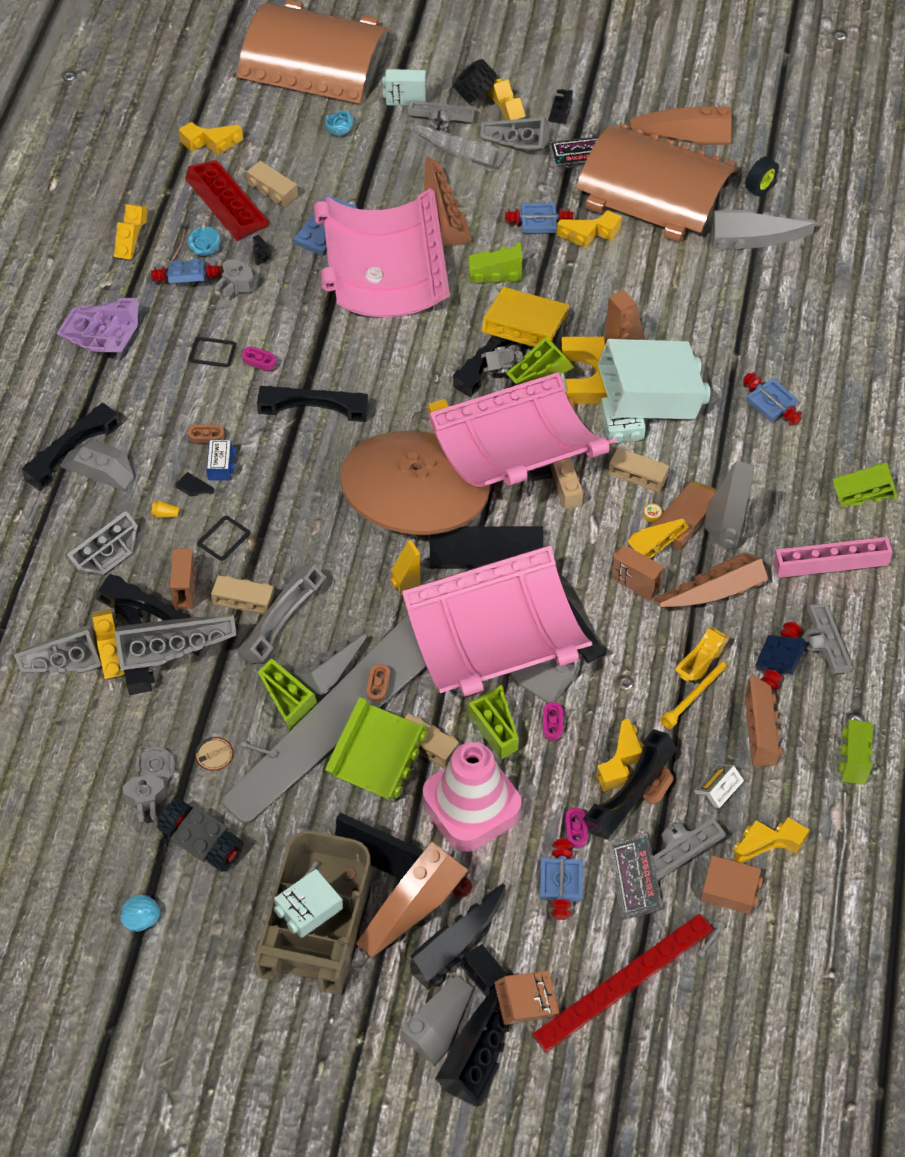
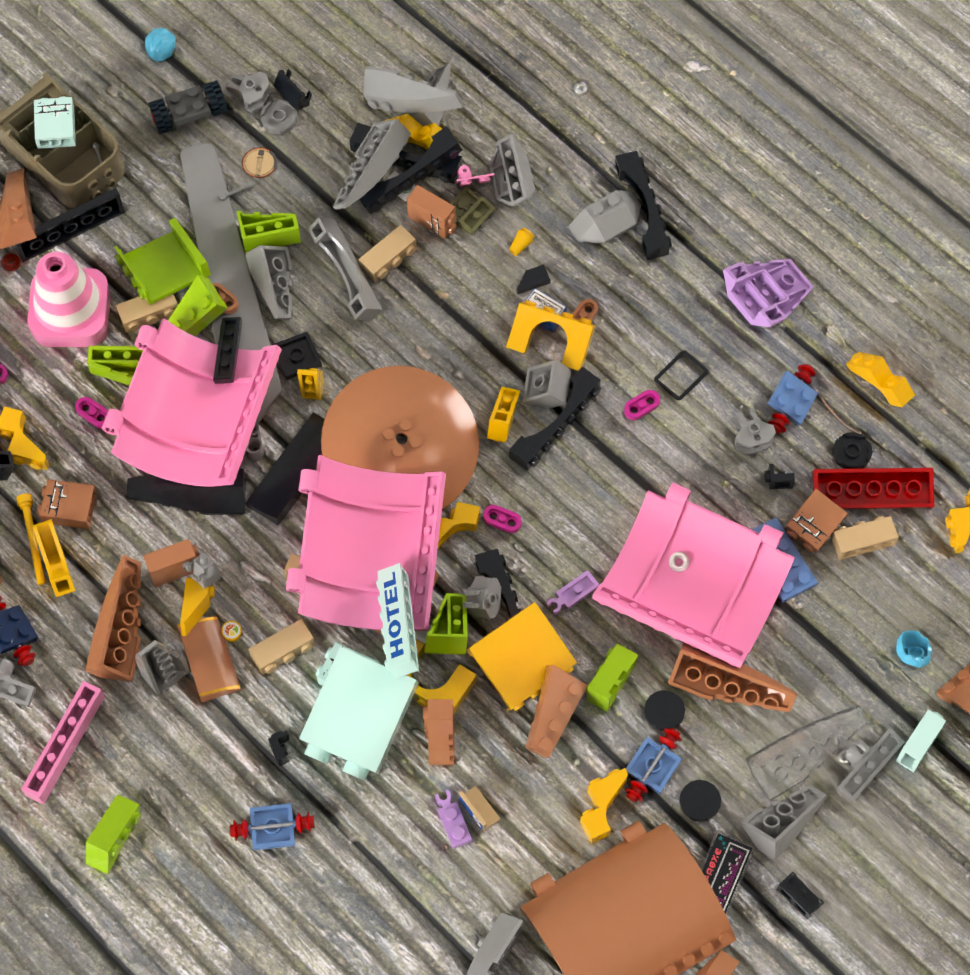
camera: 125 degrees right, 10 degrees up
medium azure hair [188,226,220,256] -> none
black piece [197,516,250,561] -> none
black tyre [453,59,497,103] -> none
yellow arch [485,78,526,120] -> none
none -> nougat brick [38,479,97,529]
none -> lime wedge [168,275,228,336]
none -> light grey piece [183,553,220,589]
none -> black tile [213,317,242,384]
none -> black bracket [268,731,290,767]
none -> black plate [272,331,322,380]
none -> black hinge [273,69,312,110]
none -> light grey wedge [363,66,465,113]
none -> light aqua brick [376,563,419,679]
none -> lavender plate [435,790,472,849]
none -> olive slope [450,185,496,235]
none -> bright pink hinge [455,165,494,187]
none -> tan panel [458,786,500,833]
none -> dark pink plate [483,505,522,533]
none -> yellow slope [487,387,520,443]
none -> yellow arch [506,300,596,371]
none -> light grey slope [522,360,571,408]
none -> nougat wedge [525,665,588,758]
none -> lavender plate [546,570,600,615]
none -> black tile [644,690,685,732]
none -> black tile [679,780,721,822]
none -> nougat brick [785,489,848,554]
none -> black tile [832,432,873,469]

